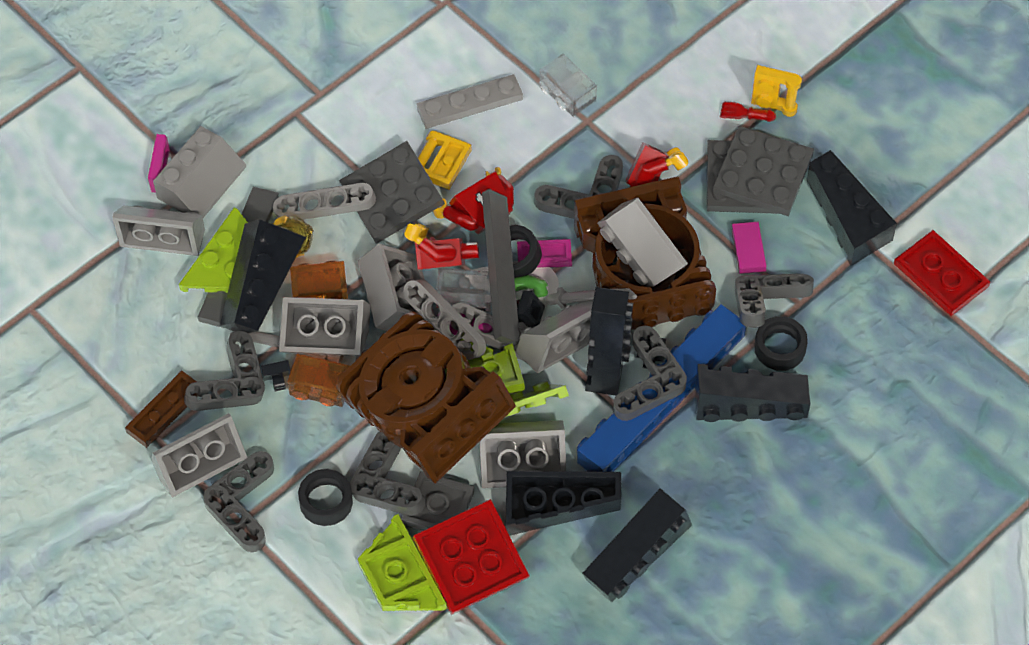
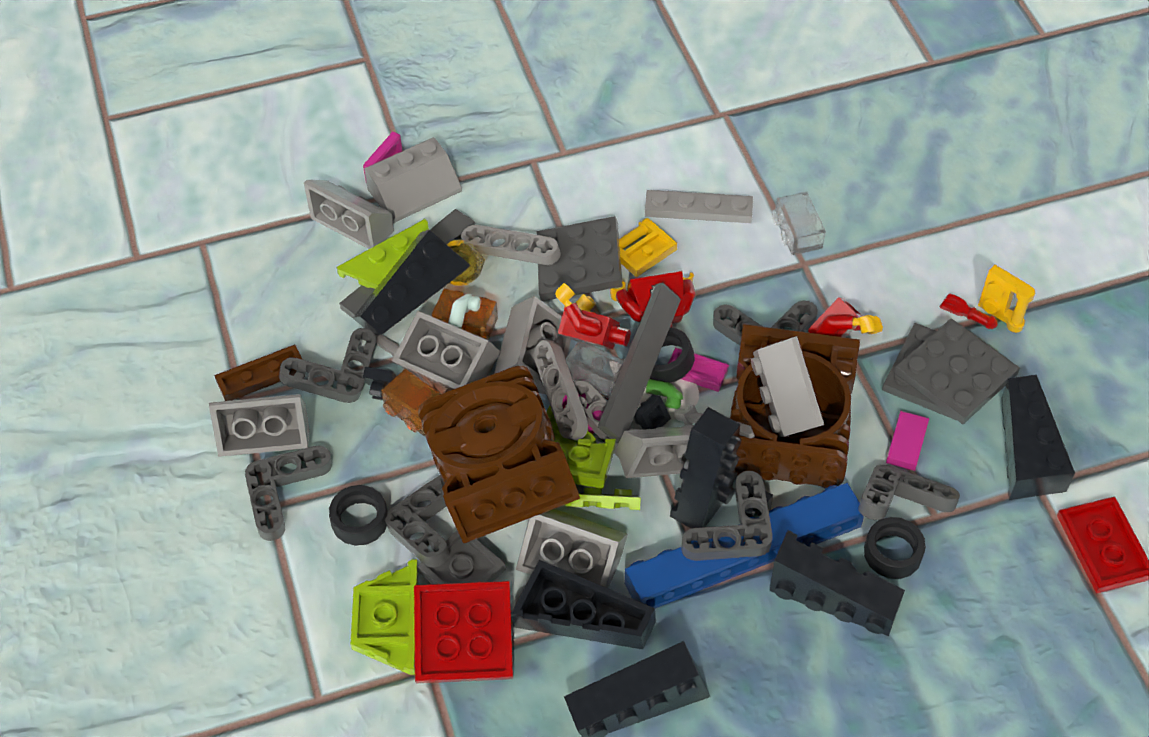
camera: 25 degrees right, 5 degrees down
none -> light aqua arm [448,294,481,329]

